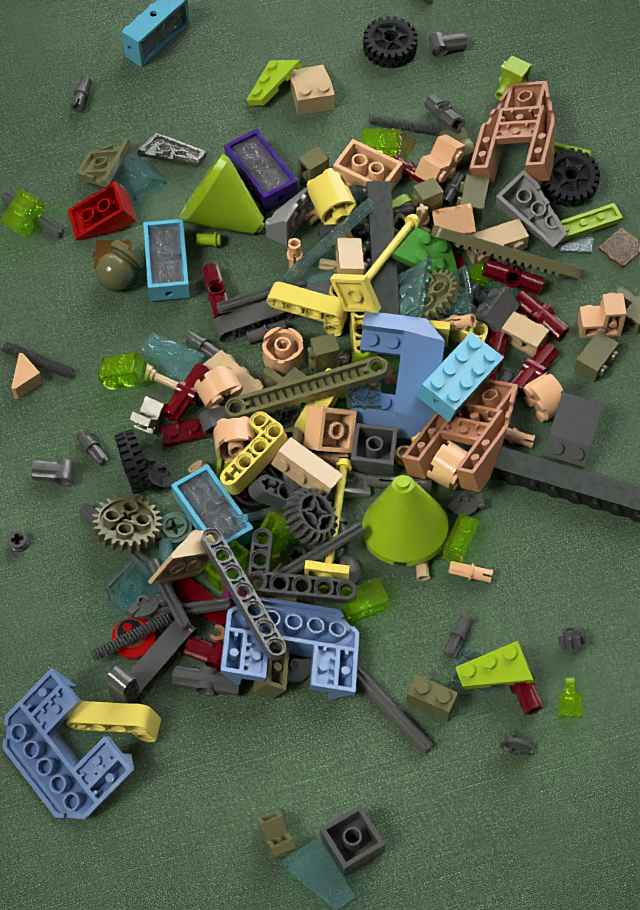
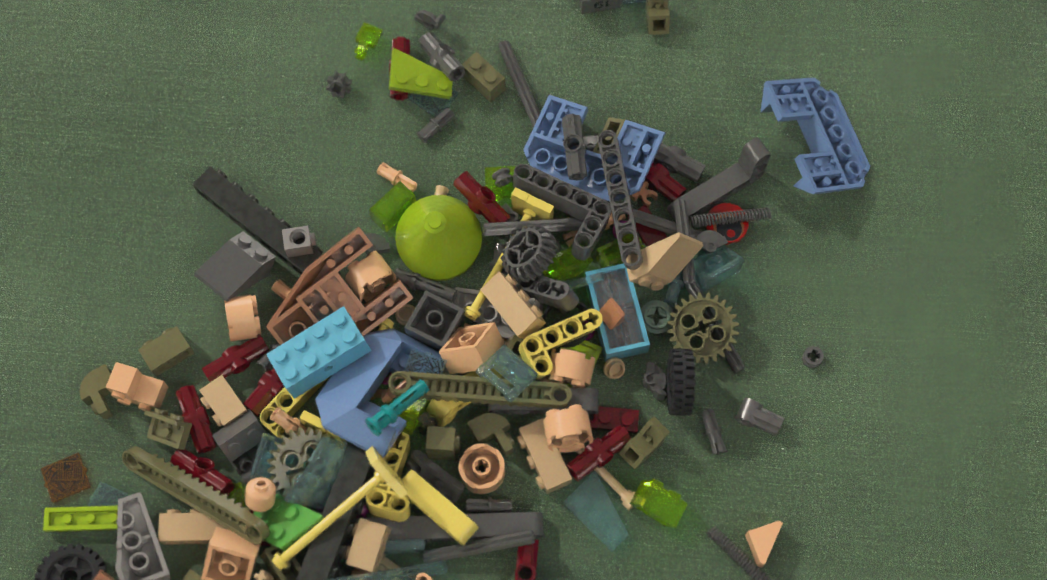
camera: 160 degrees left, 10 degrees up
light yellow beam [66,701,161,742] -> none
dark grey axle [184,330,220,358] -> none
none -> olive bracket [144,408,192,450]
none -> light nougat head [245,477,276,512]
none -> light grey brick [282,225,316,258]
none -> teal pin [365,379,429,436]
none -> dark grey hinge [406,449,466,505]
none -> dark grey piece [419,32,465,82]
none -> dark red piece [453,171,511,223]
none -> clear light blue plate [476,345,538,402]
none -> dark grey bush [492,168,513,187]
none -> dark grey piece [562,114,588,181]
none -> nougat slope [599,297,625,330]

